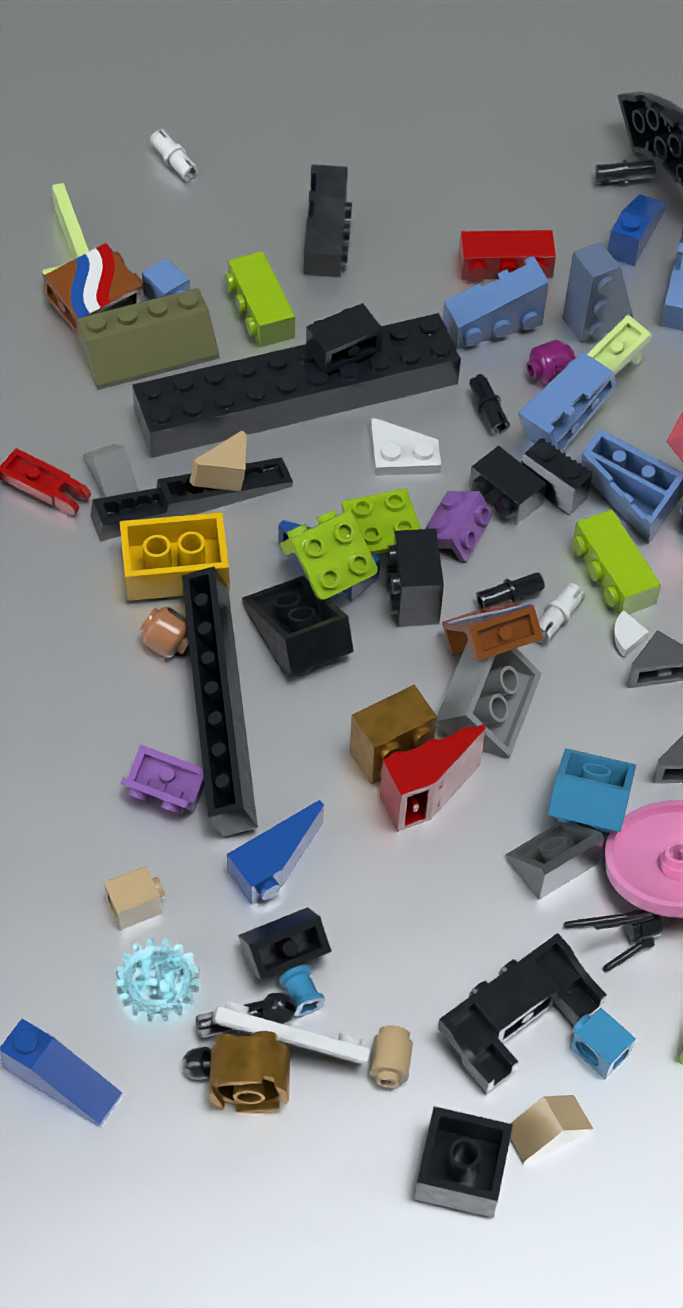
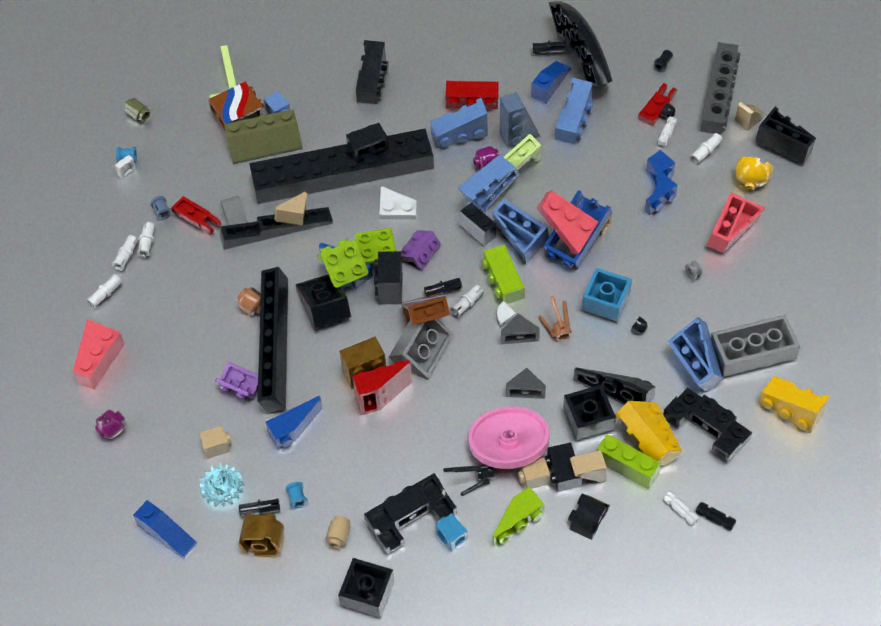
camera: 10 degrees right, 0 degrees up
yellow brick [120,512,230,601] -> none
white pin [150,129,199,182] -> none
black hinge [182,1046,211,1080] -> none
white plate [211,1001,371,1064] -> none
lime brick [224,251,295,347] -> none
black brick [238,907,332,980] -> none
black hinge [262,993,297,1024] -> none
black axle [469,374,510,435] -> none
black brick [469,445,547,526] -> none
dark grey slope [505,822,605,900] -> none
tan slope [510,1095,594,1165] -> none
dark azure brick [548,748,636,832] -> none

